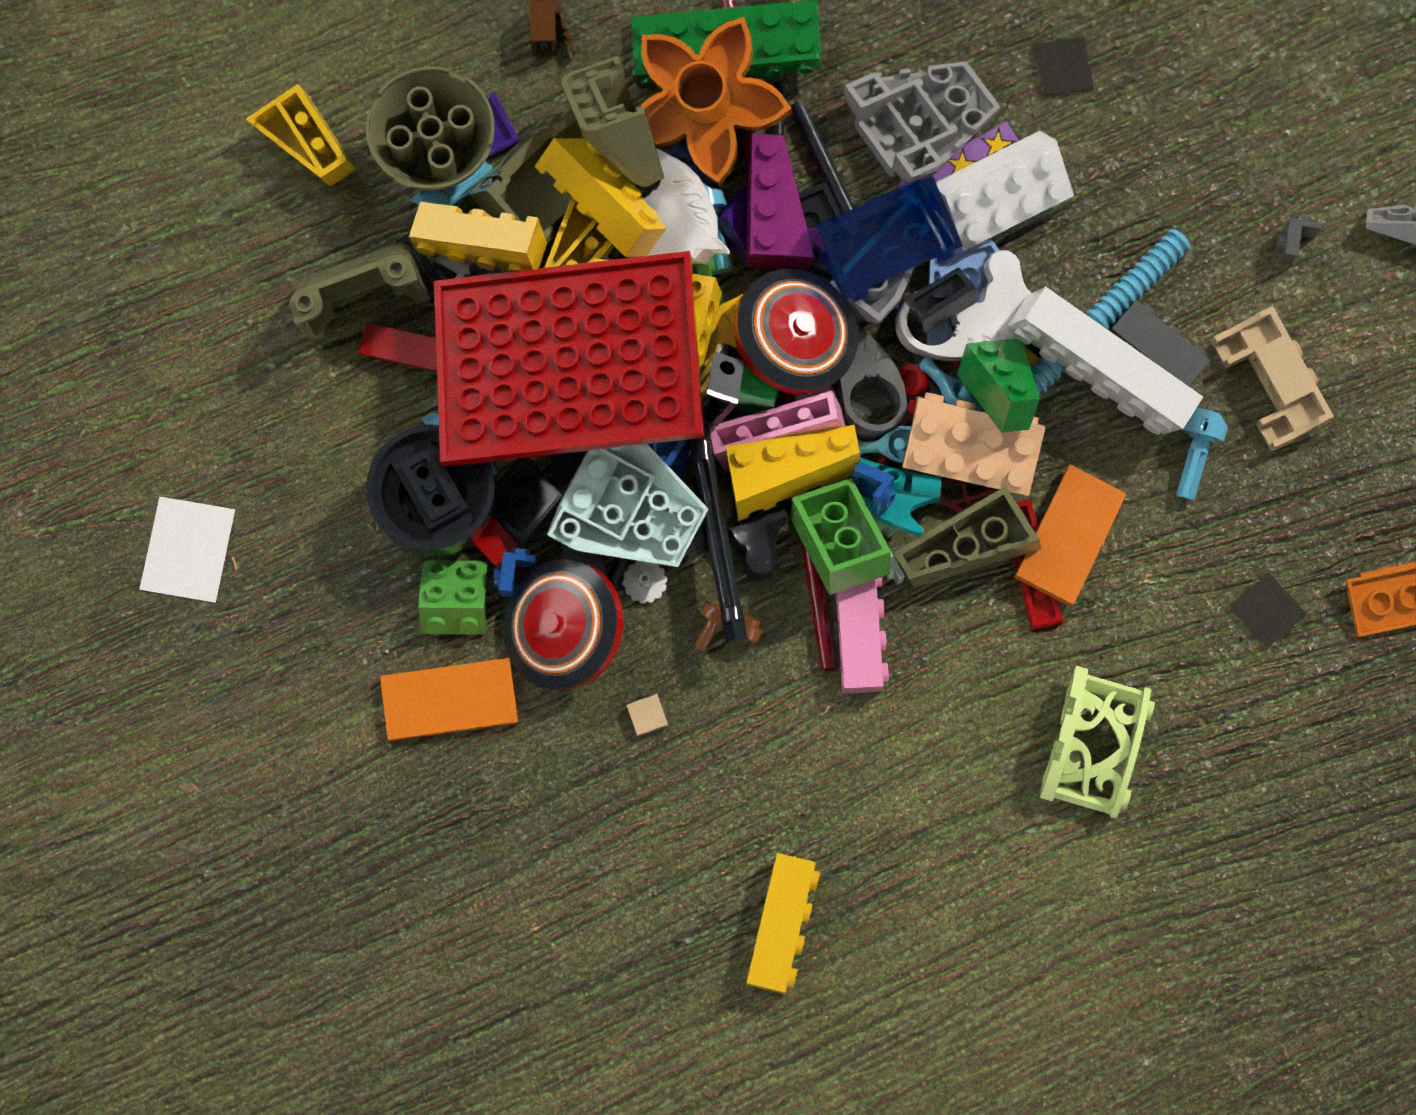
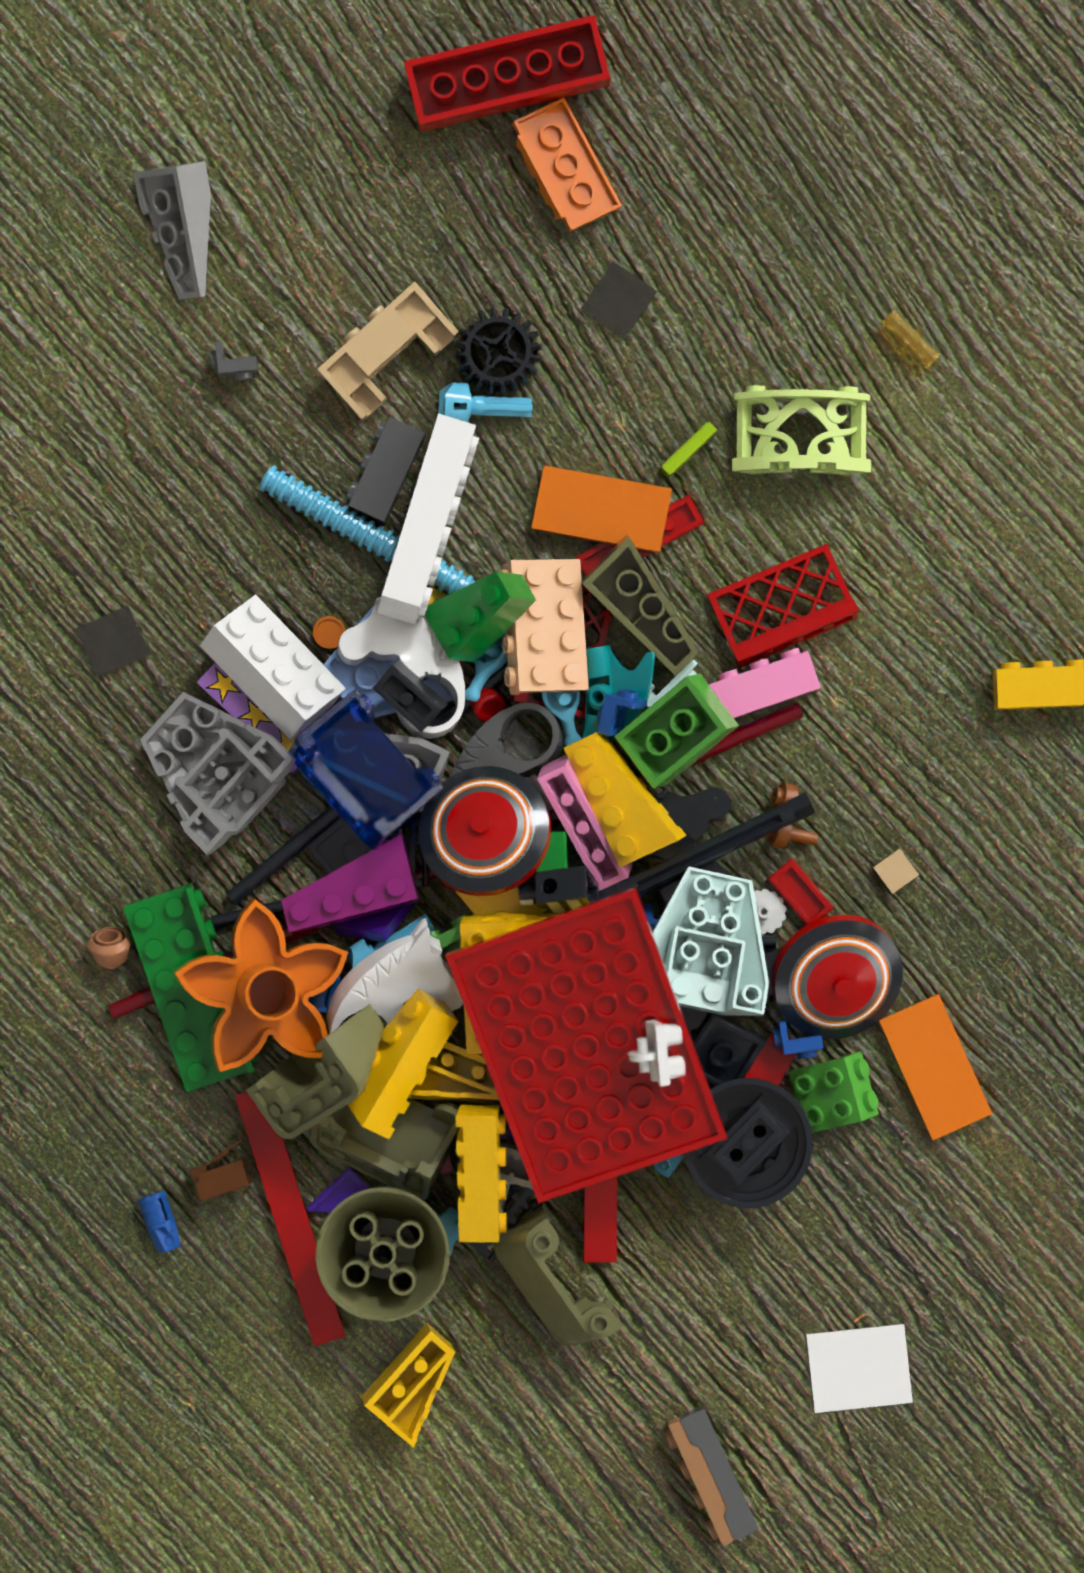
camera: 105 degrees left, 10 degrees up
none -> red tile [235,1091,346,1346]
none -> orange piece [313,616,346,649]
none -> black gear [454,307,542,396]
none -> white hips [628,1020,685,1086]
none -> lime tile [661,422,717,479]
none -> piece [664,1405,759,1546]
none -> red fence [707,544,859,669]
none -> red tile [767,858,834,925]
none -> clear yellow pin [881,309,941,369]

